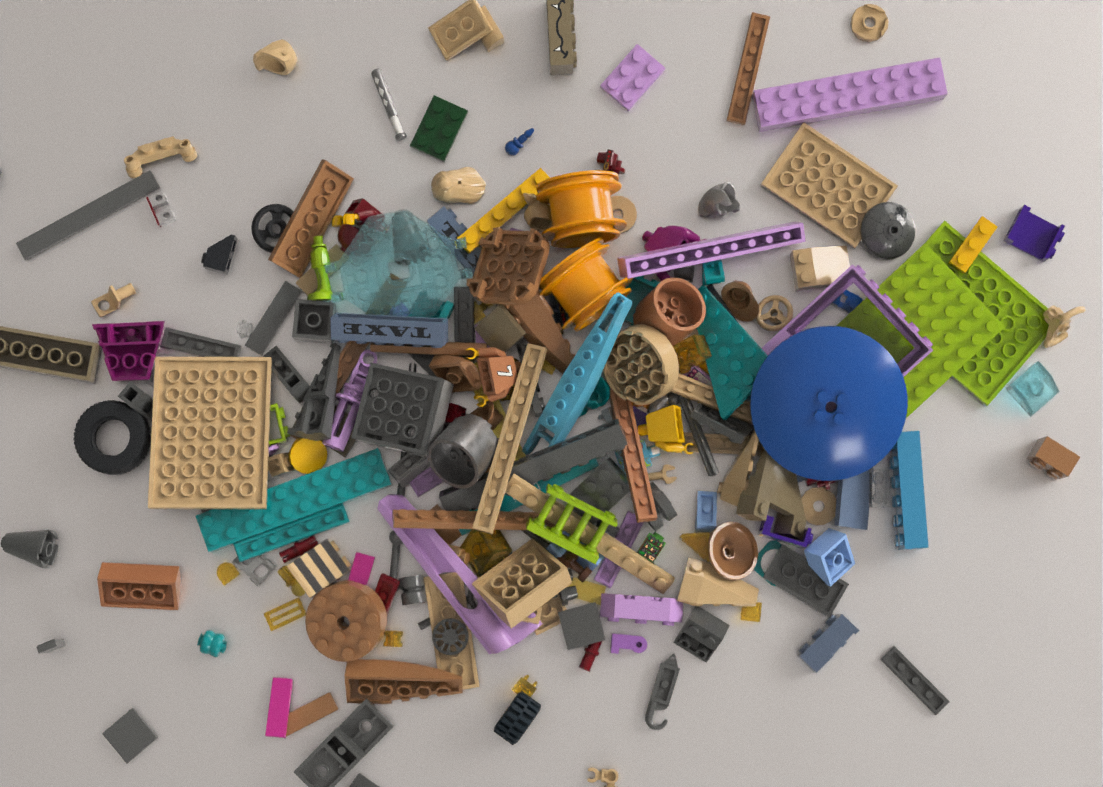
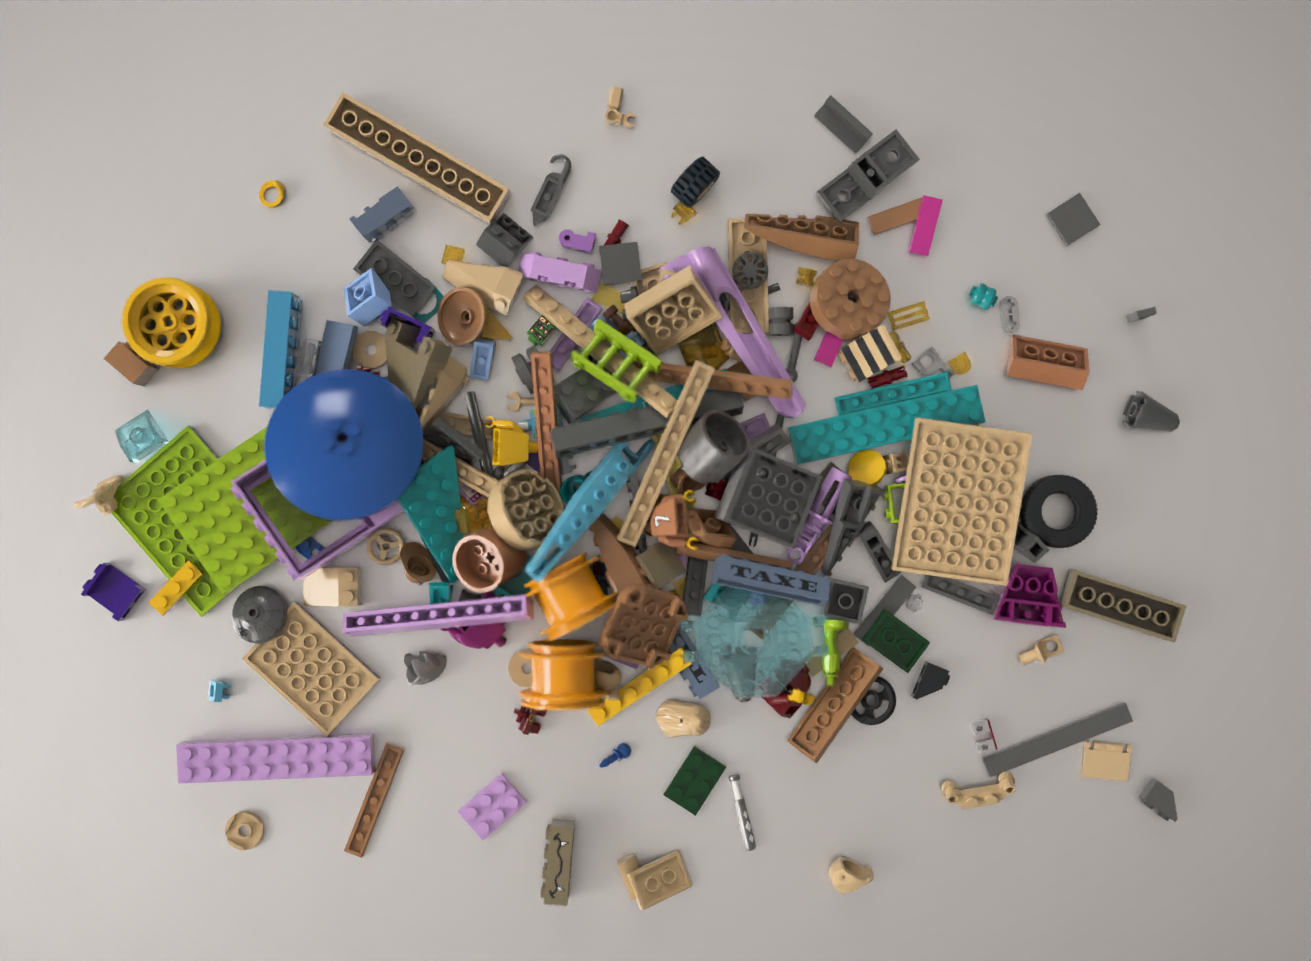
camera: 170 degrees left, 5 degrees up
dark grey tile [880,646,950,715] -> none
none -> yellow wheel [122,277,221,369]
none -> medium azure tile [208,680,231,702]
none -> yellow piece [259,180,285,207]
none -> tan brick [323,92,511,224]
none -> dark green tile [862,609,931,673]
none -> light grey beam [999,296,1020,333]
none -> tan piece [1081,740,1132,781]

